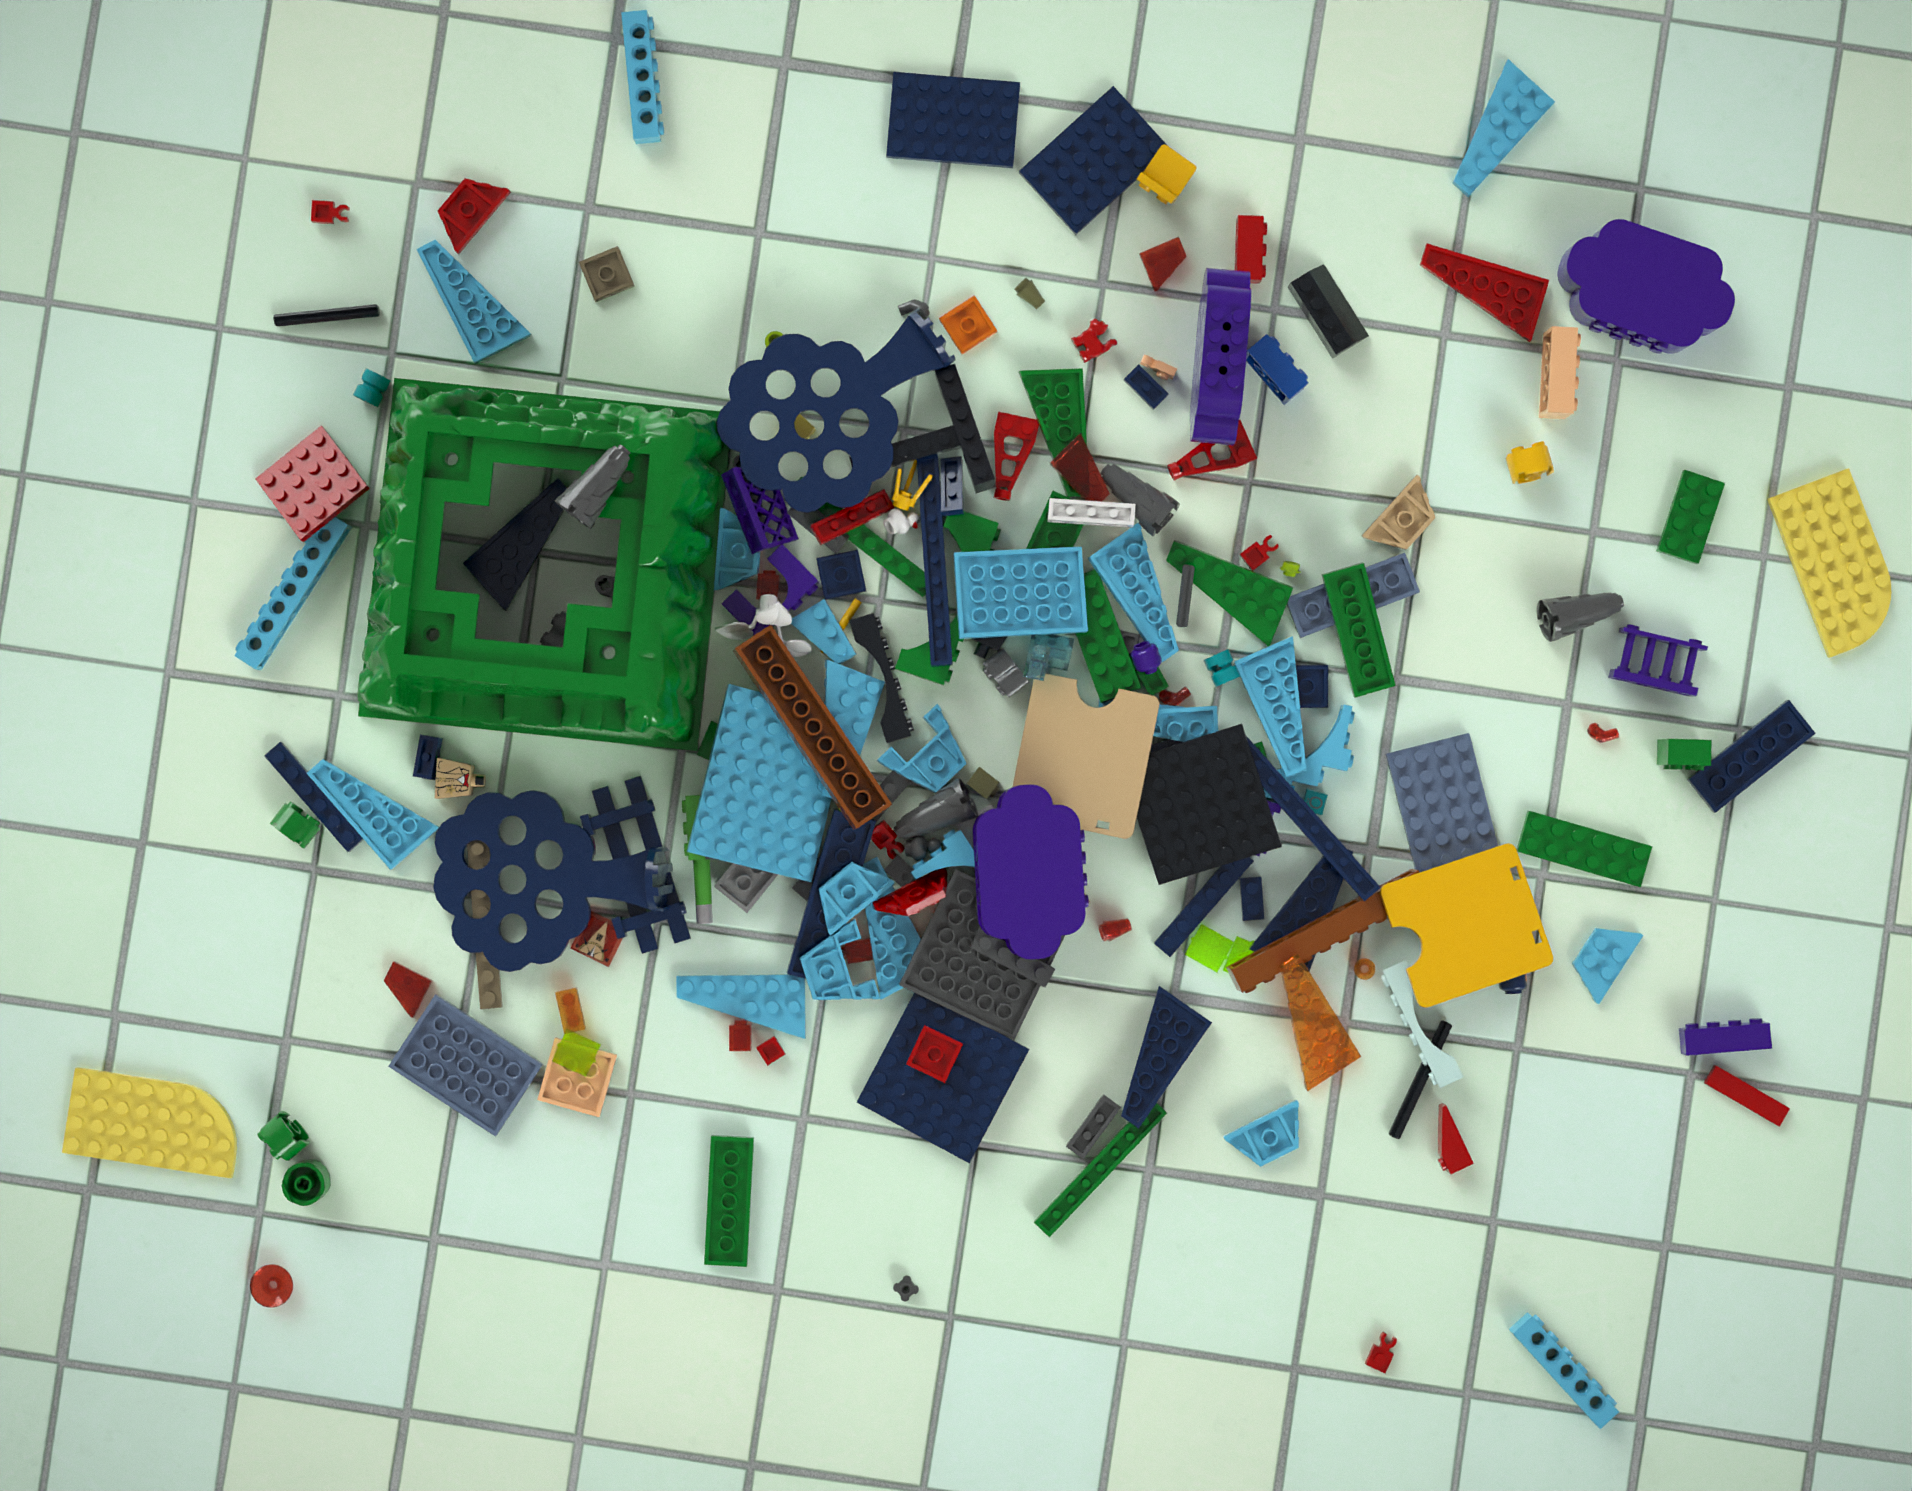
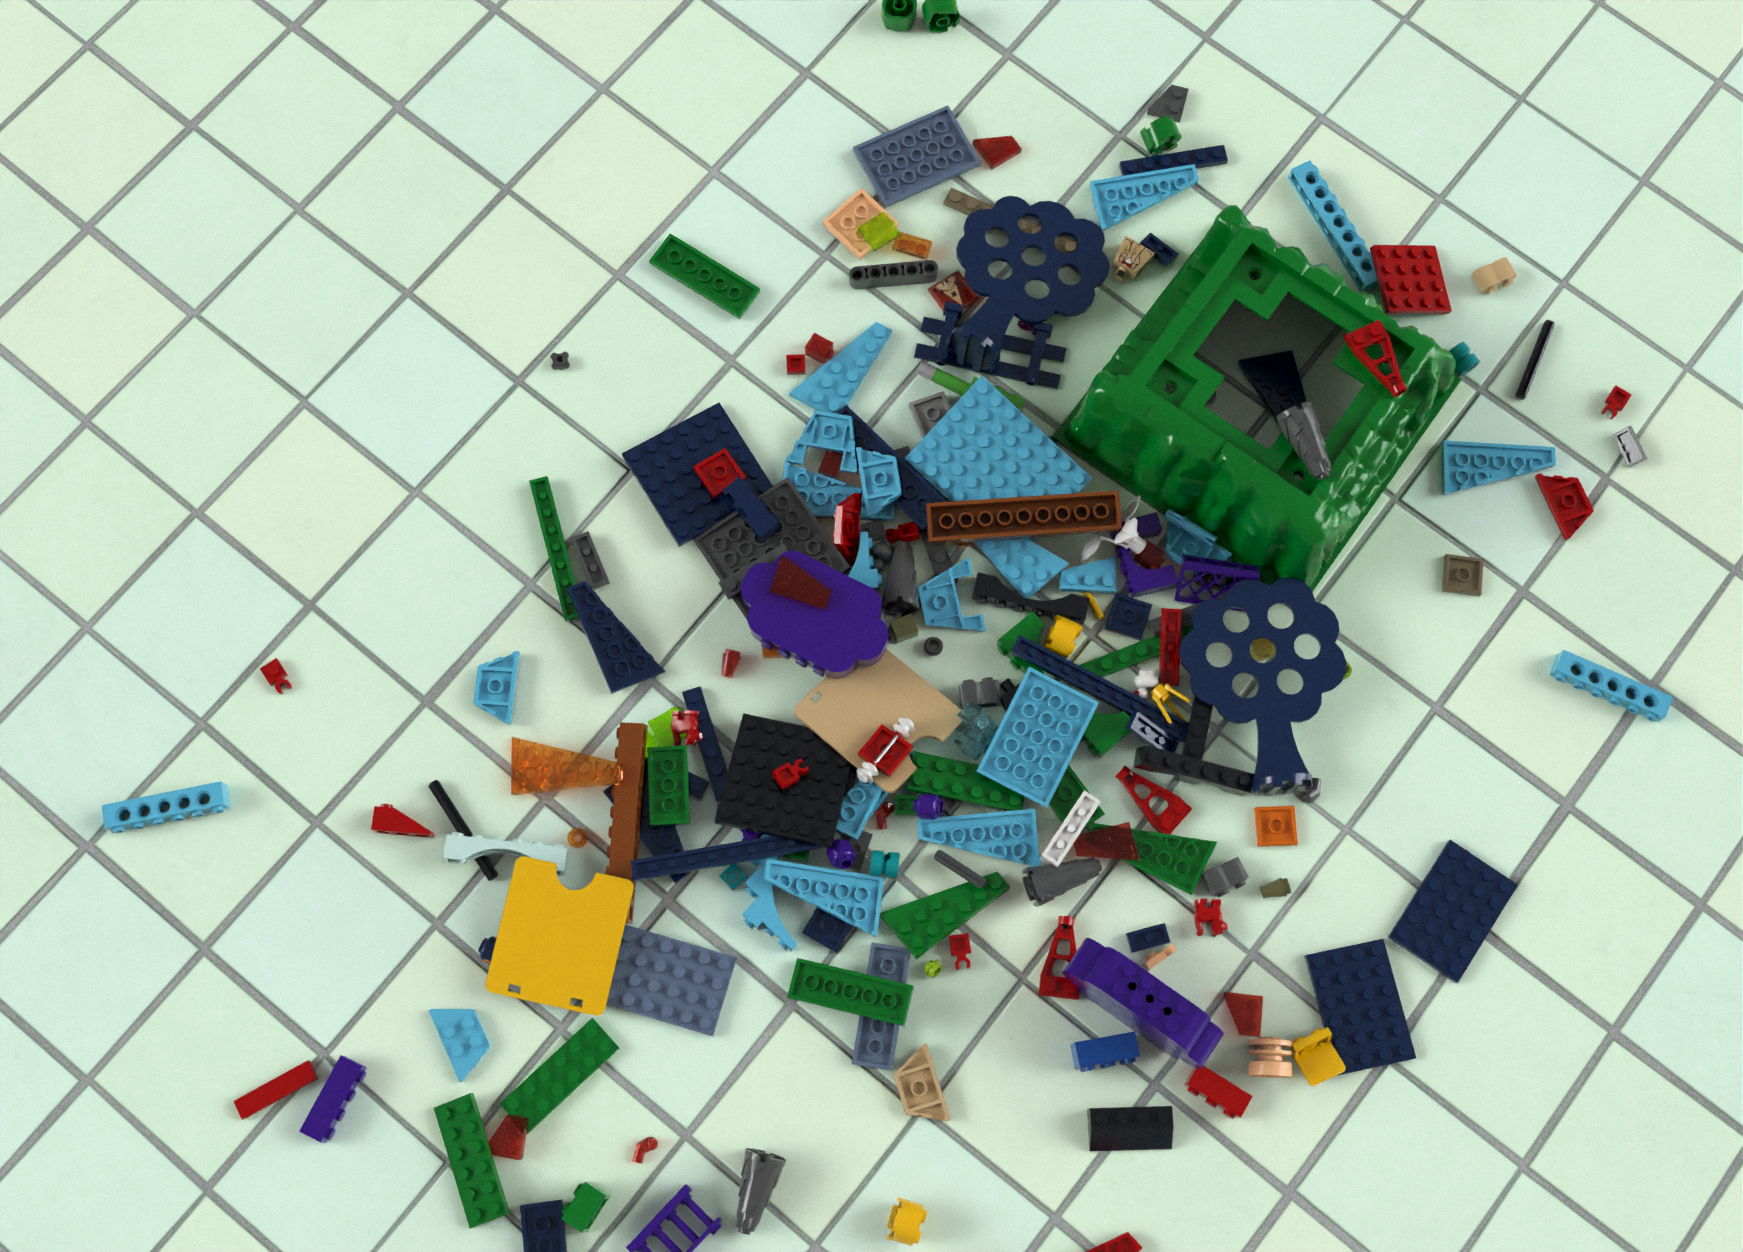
camera: 115 degrees right, 15 degrees down
none -> green plate [434,1093,510,1229]
none -> clear red wing [488,1114,529,1160]
none -> green plate [647,745,690,827]
none -> red animal [671,710,703,746]
none -> dark blue wedge [722,476,780,542]
none -> clear red wing [770,555,832,611]
none -> red plate [772,759,809,789]
none -> dark purple head [826,839,856,869]
none -> dark grey beam [849,260,938,289]
none -> dark grey plate [849,831,873,872]
none -> red plate [856,718,915,783]
none -> dark grey plate [924,637,943,656]
none -> yellow brick [1043,615,1083,659]
none -> dark grey wing [1147,85,1189,123]
none -> medium azure axle [1164,509,1218,547]
none -> dark grey brick [1201,857,1249,898]
none -> light nougat wheel [1248,1037,1292,1078]
none -> red plate [1344,320,1408,397]
none -> tan brick [1471,257,1517,294]
none -> plate [1613,426,1647,468]

